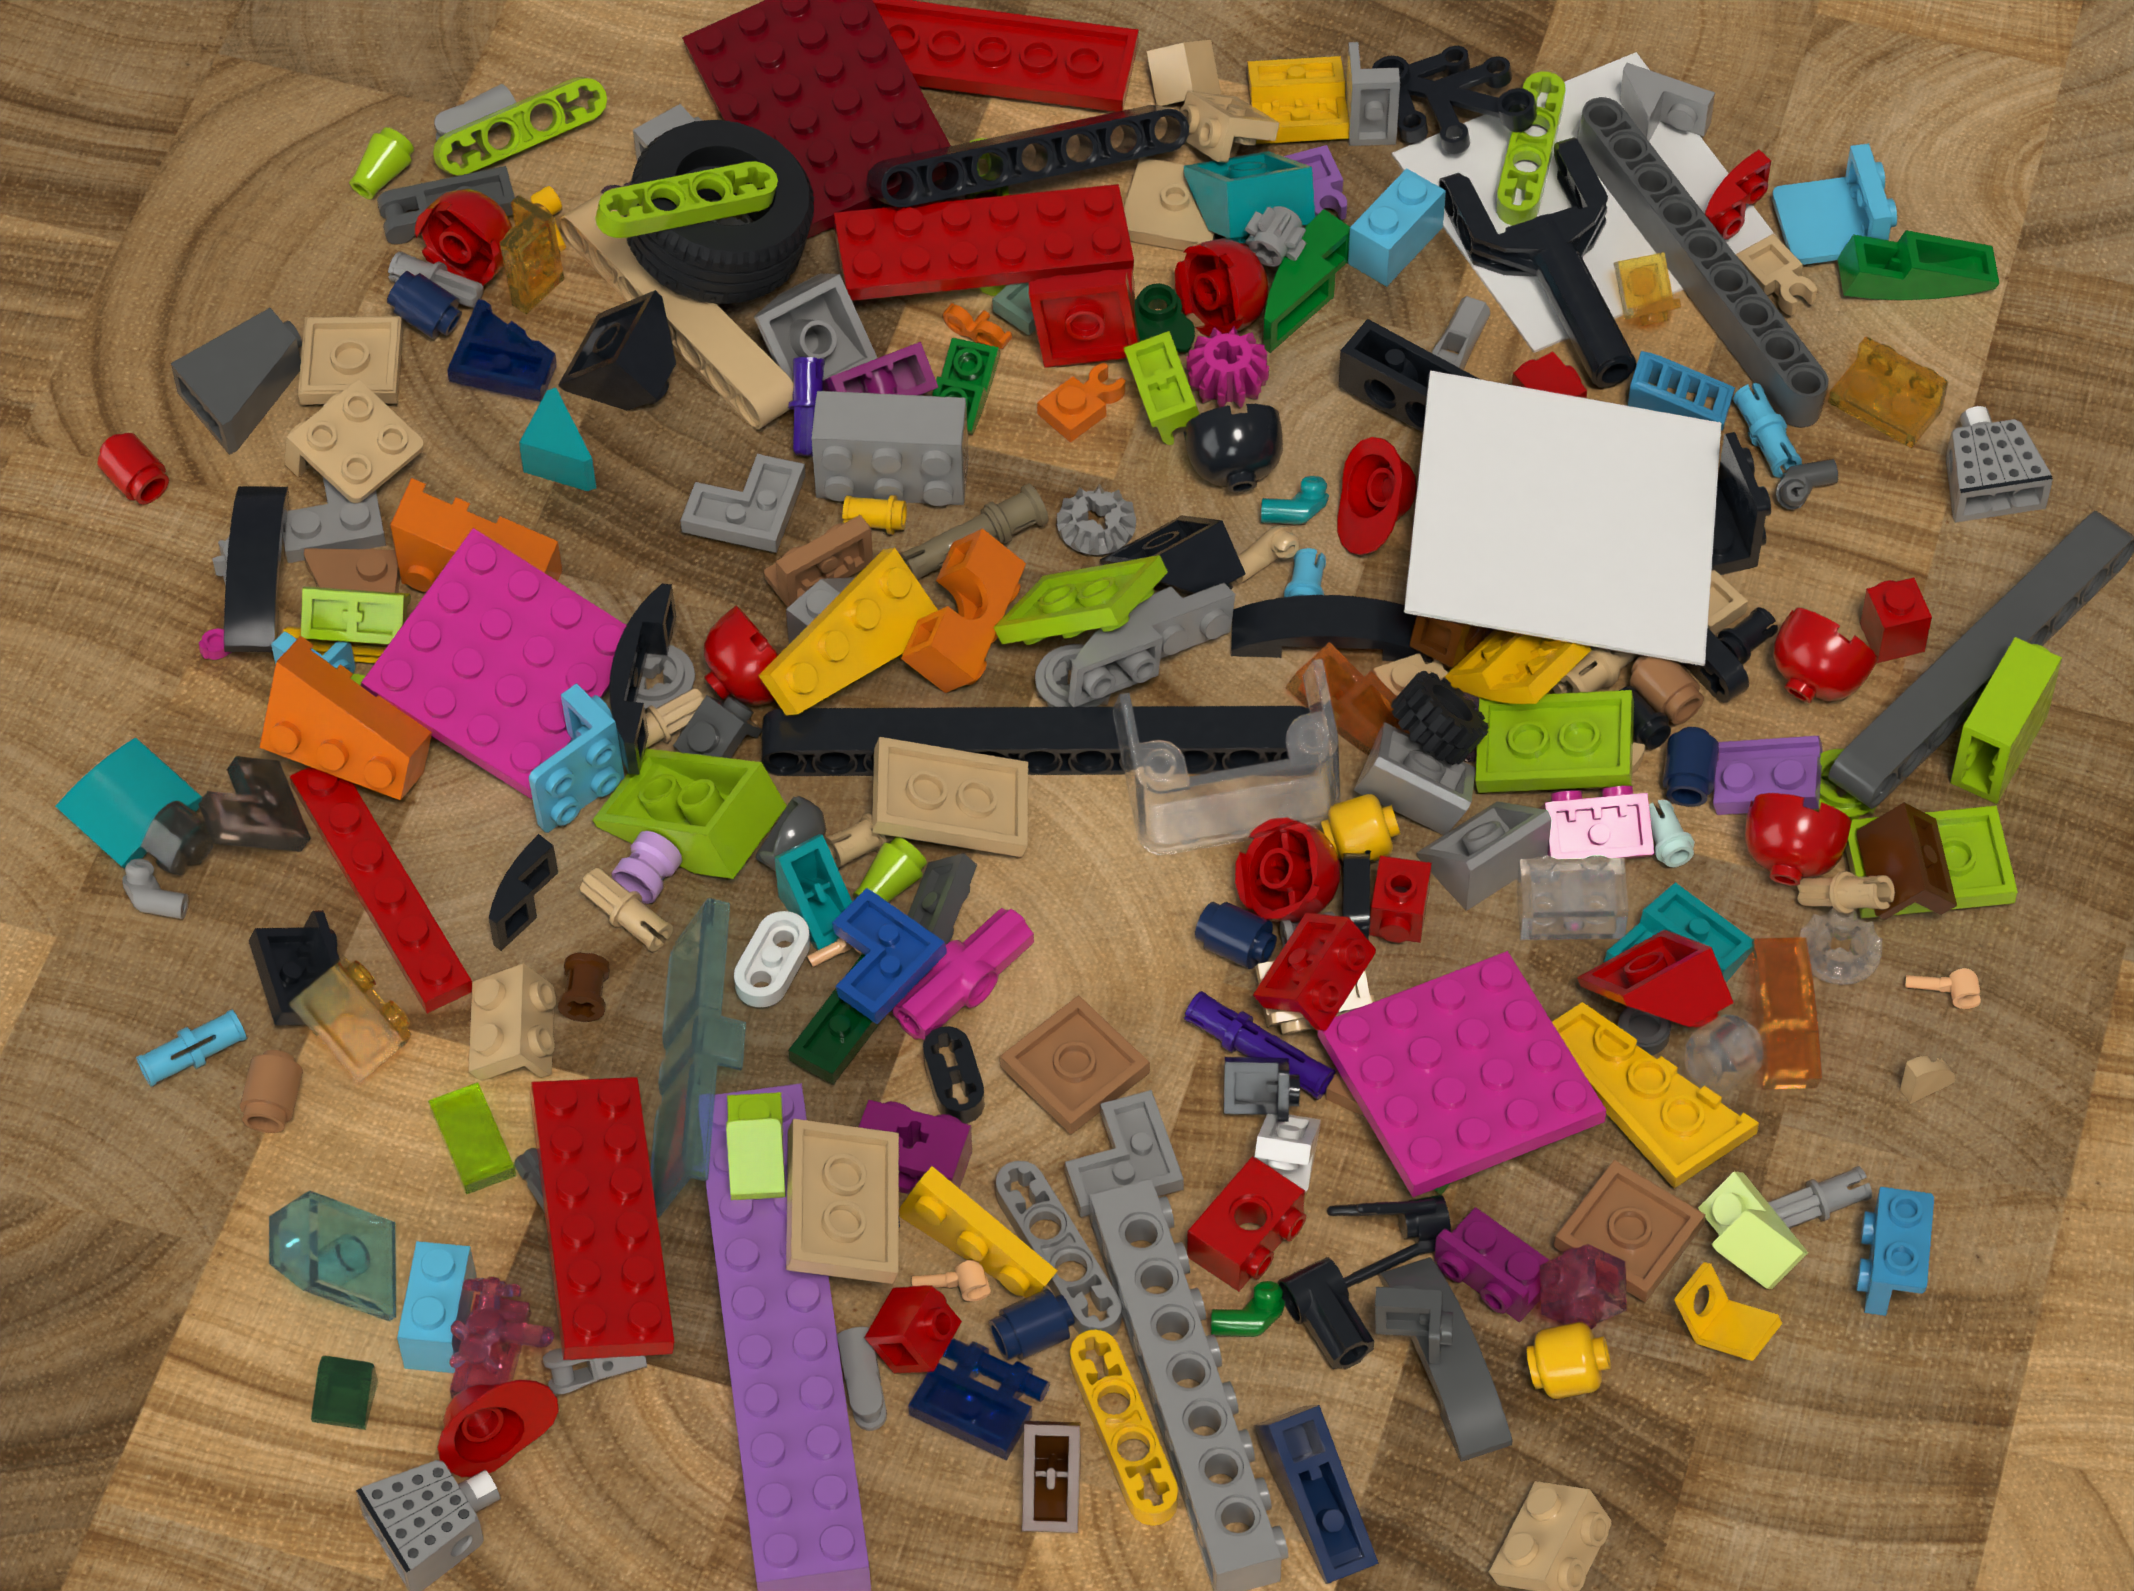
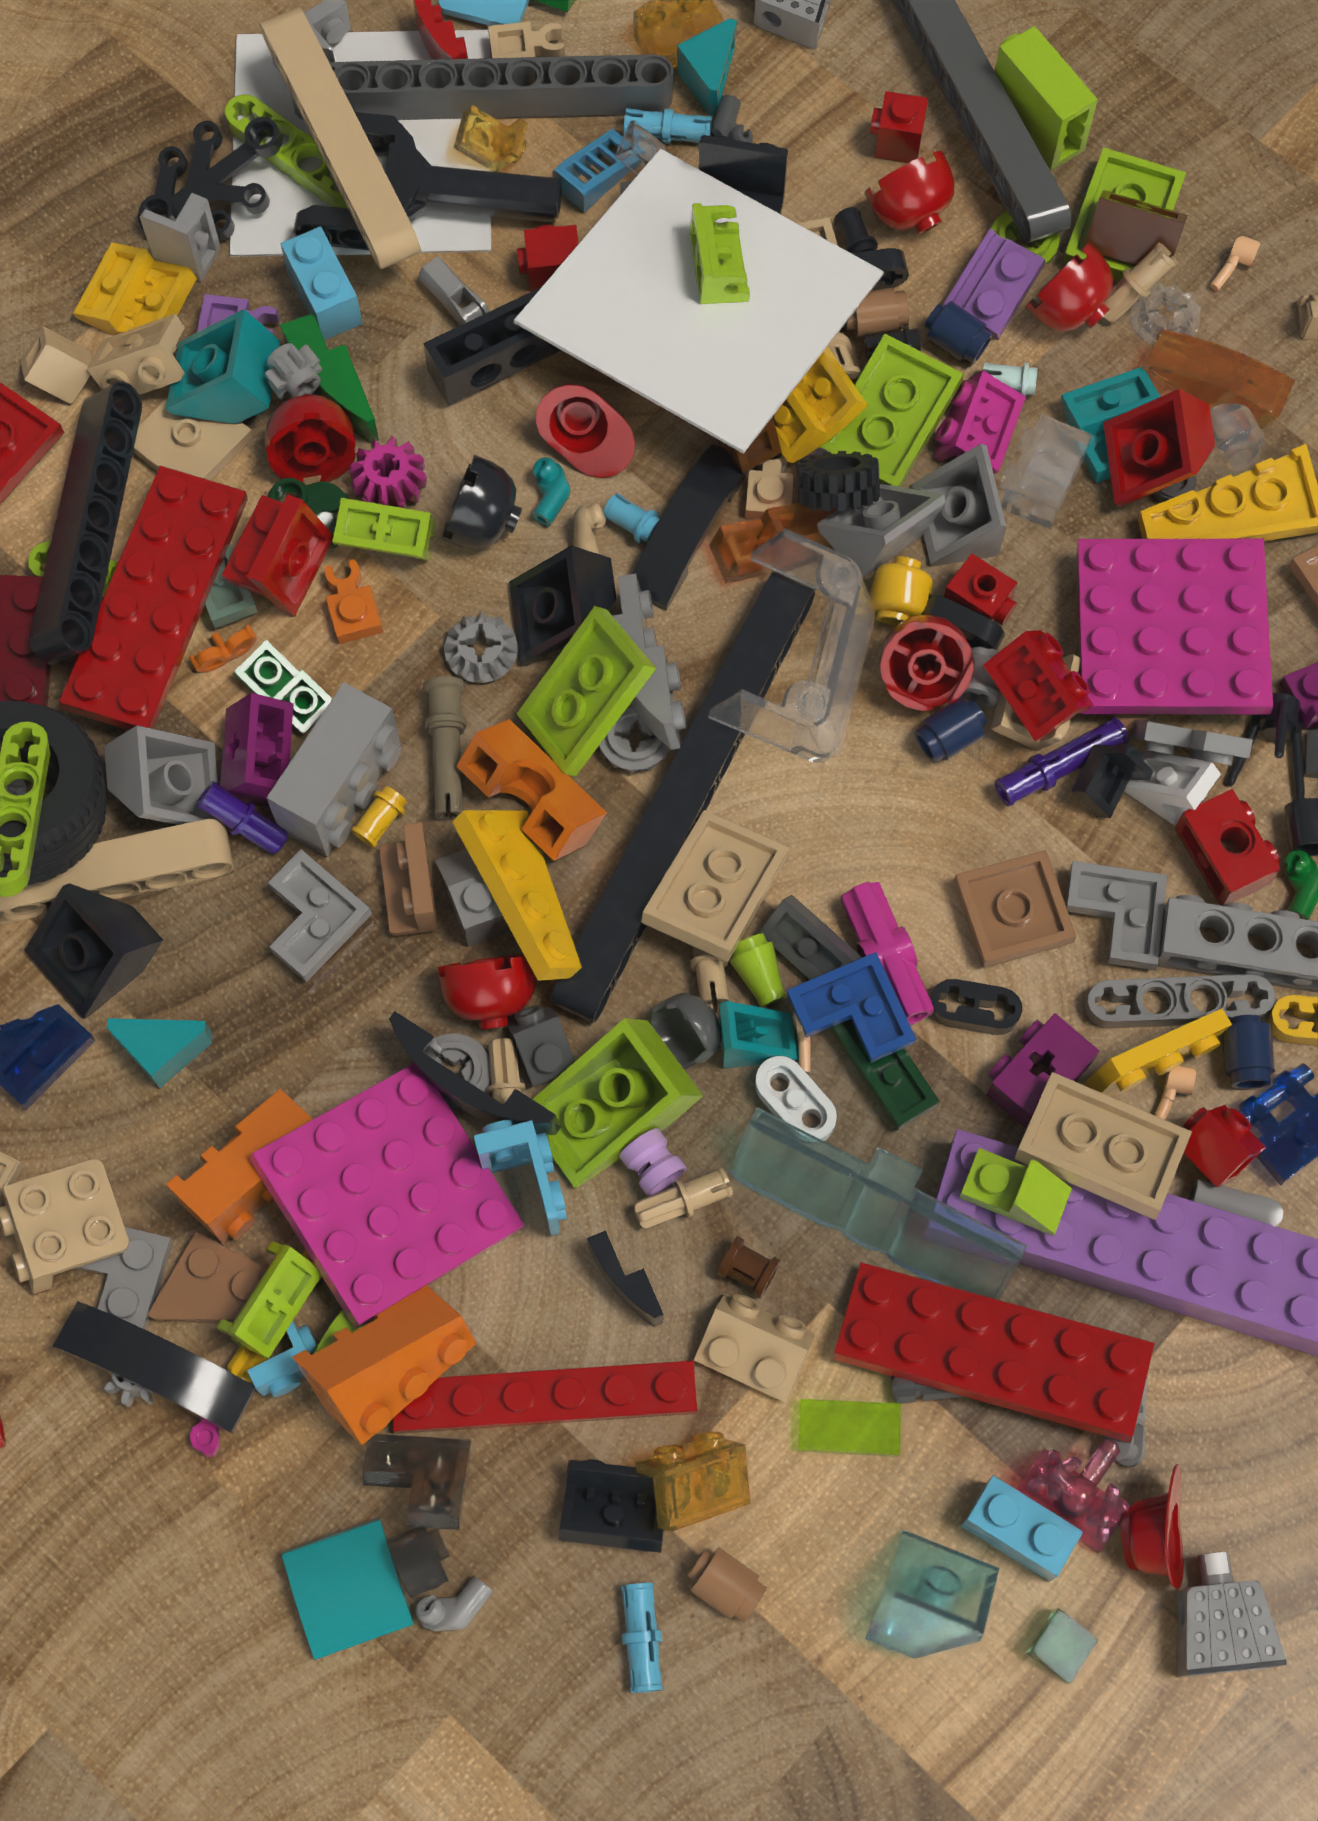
camera: 65 degrees left, 15 degrees up
none -> tan beam [259,6,421,270]
none -> clear slope [614,120,666,175]
none -> teal slope [677,19,737,116]
none -> lime hinge [689,203,750,304]
none -> light grey plate [1132,720,1253,765]

